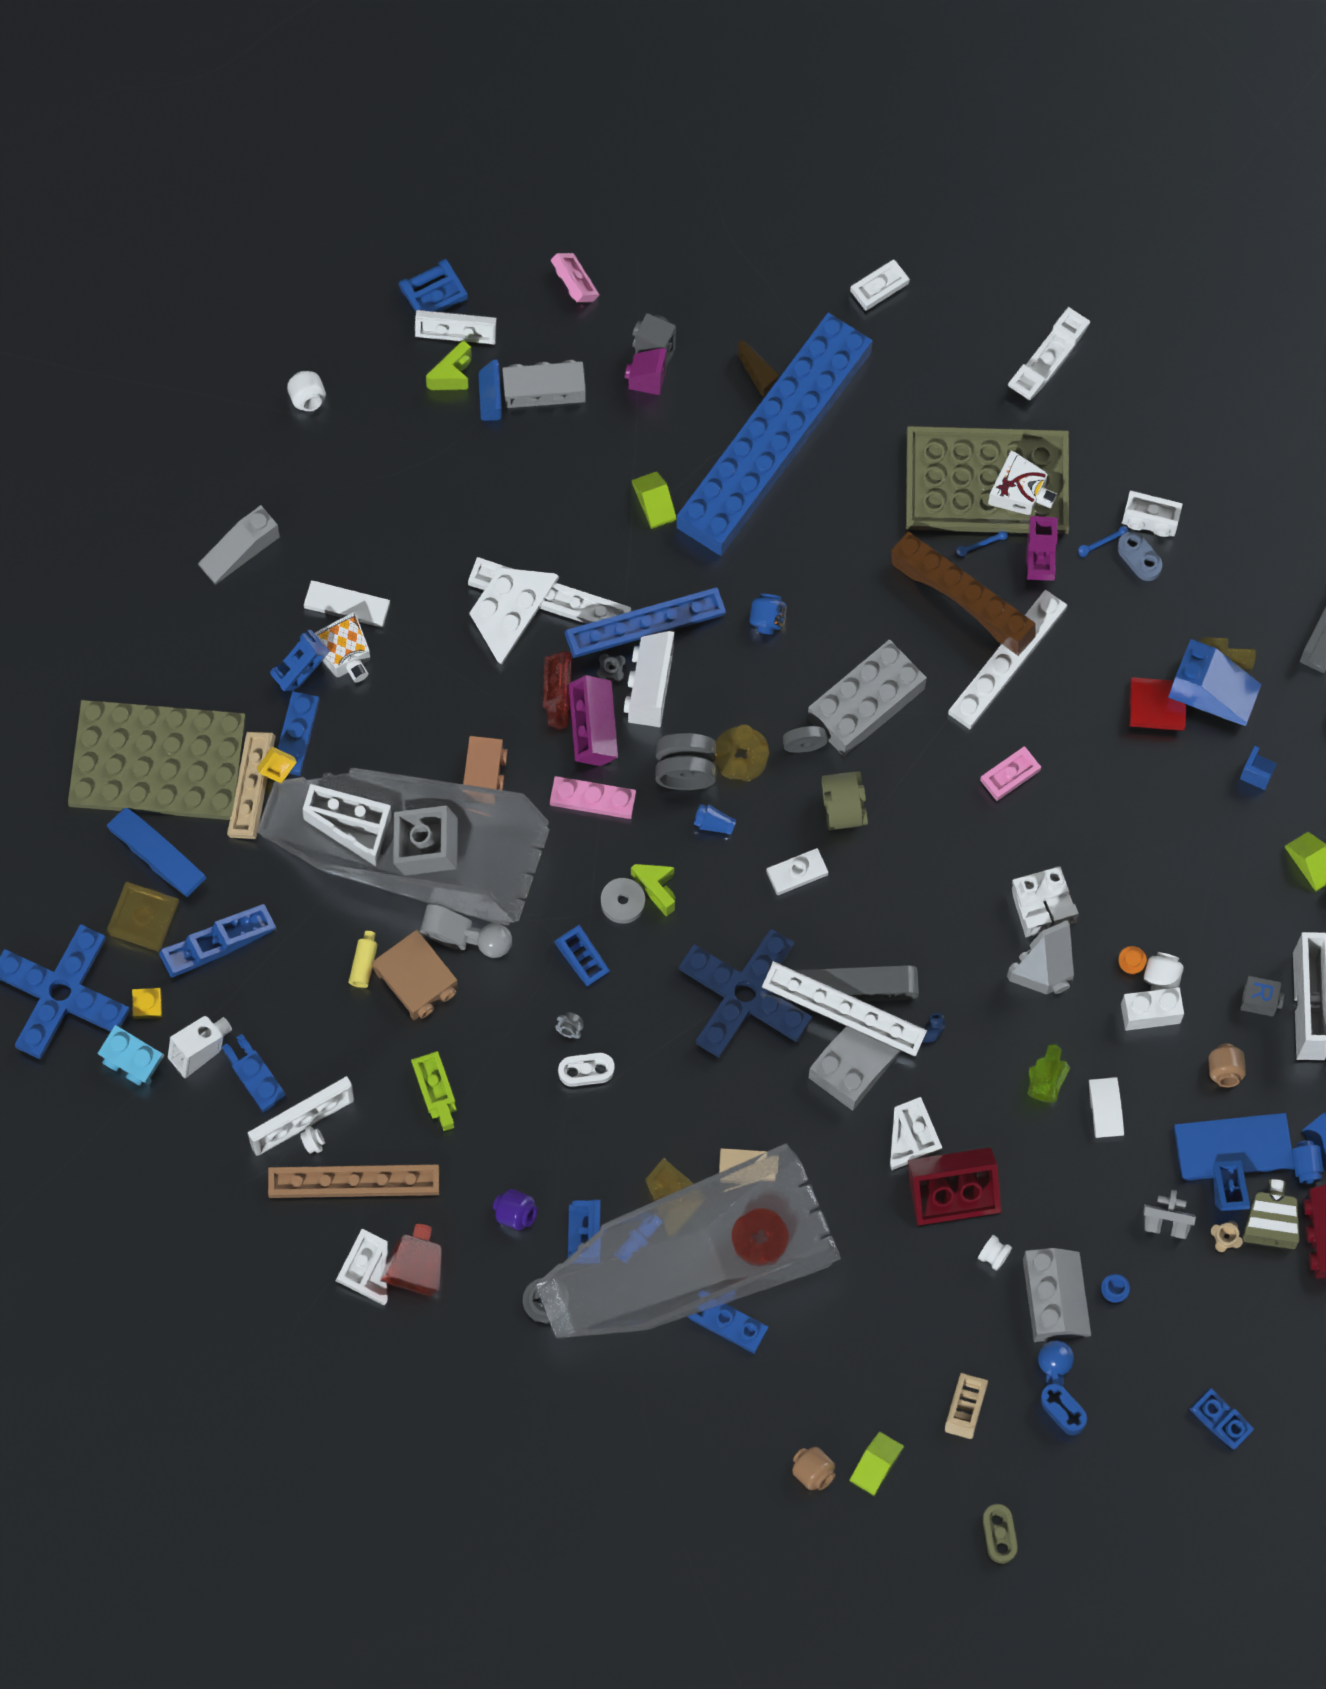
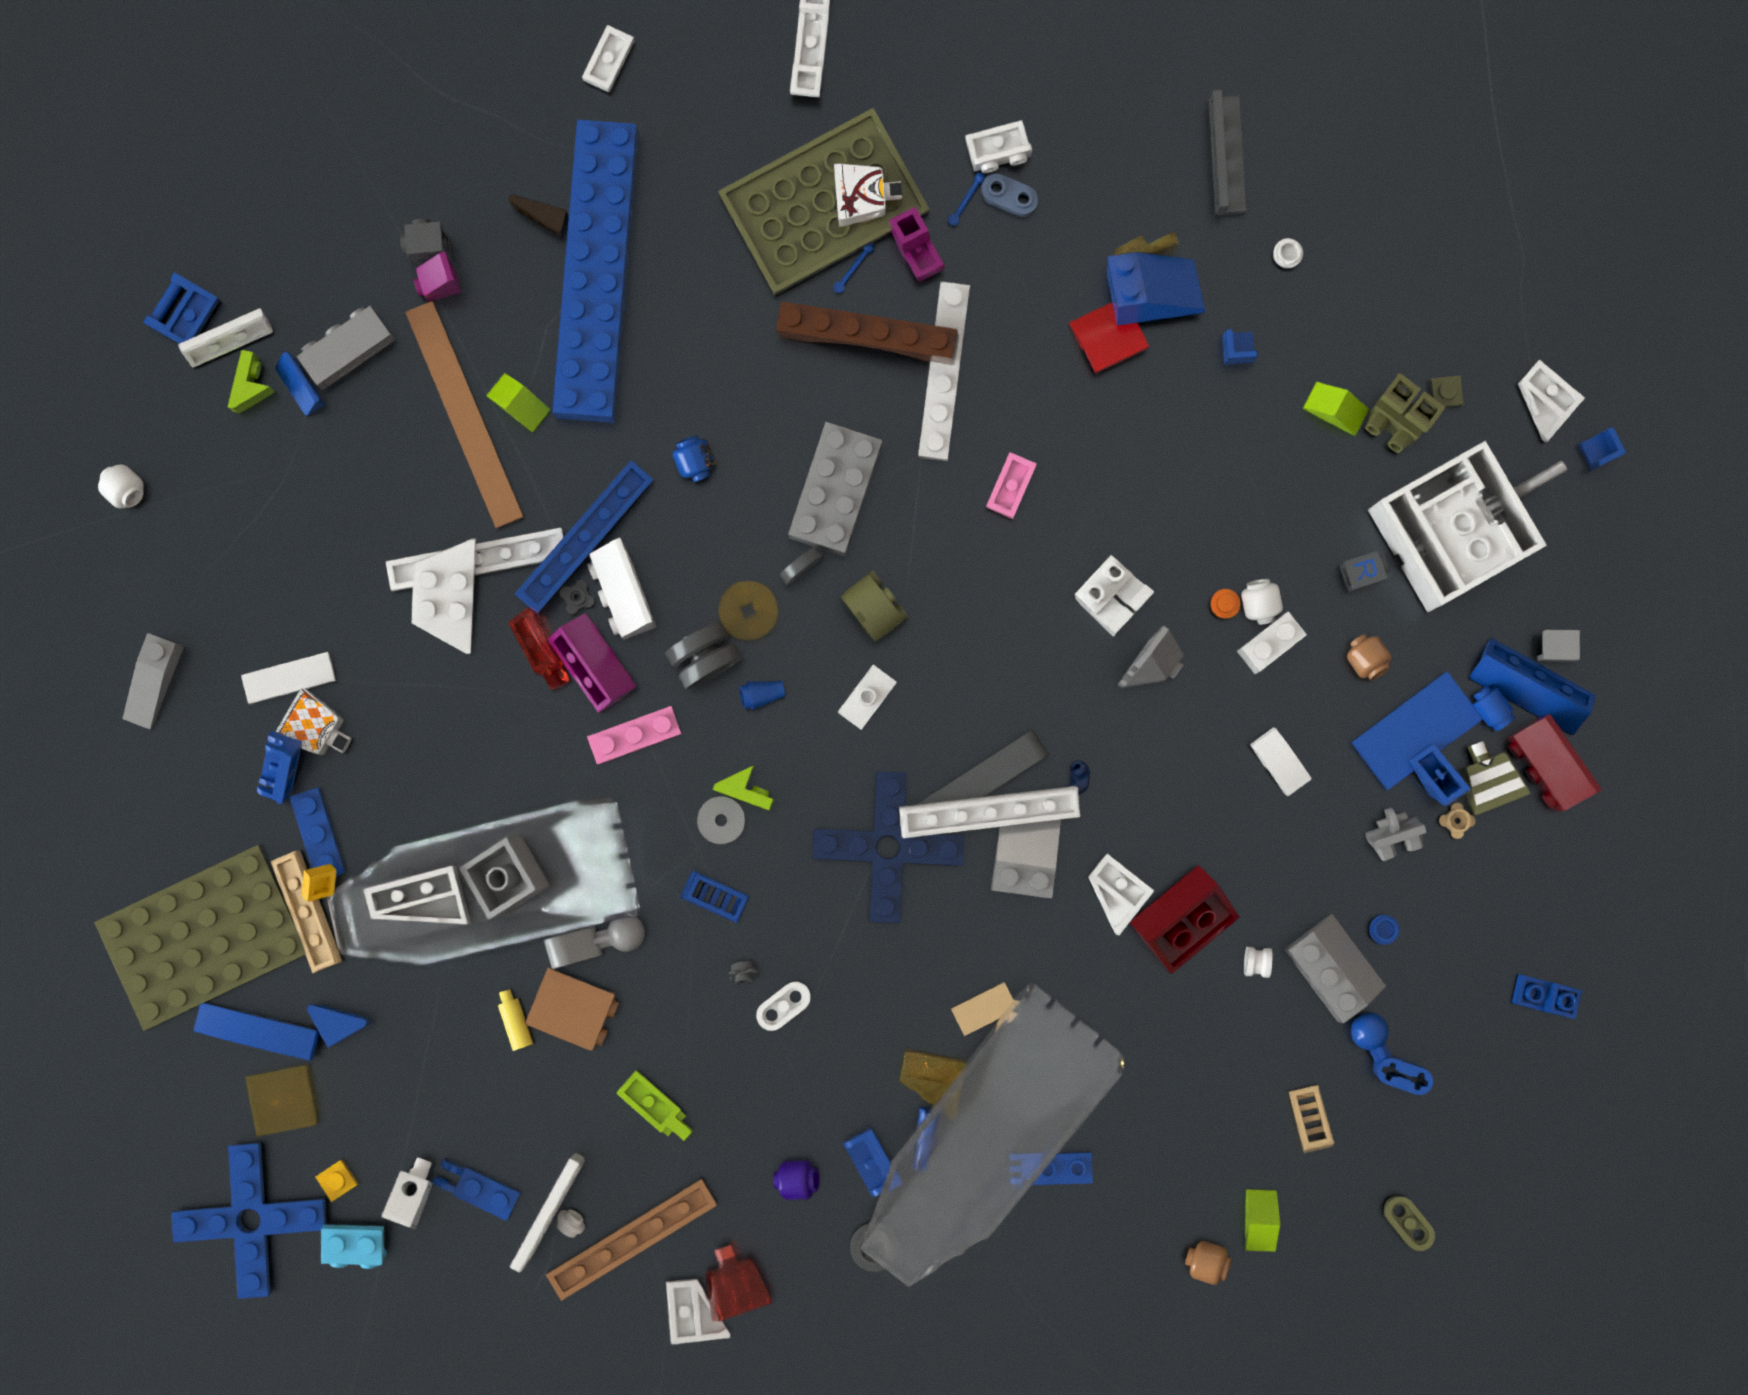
camera: 30 degrees left, 15 degrees up
blue slope [159,904,276,978] -> none
nougat brick [463,736,508,800] -> none
bright pink plate [551,253,599,302] -> none
clear red plate [731,1208,789,1267] -> none
clear neon green rock [1027,1044,1070,1103] -> none
none -> blue slope [307,1003,372,1047]
none -> medium nougat tile [405,301,524,529]

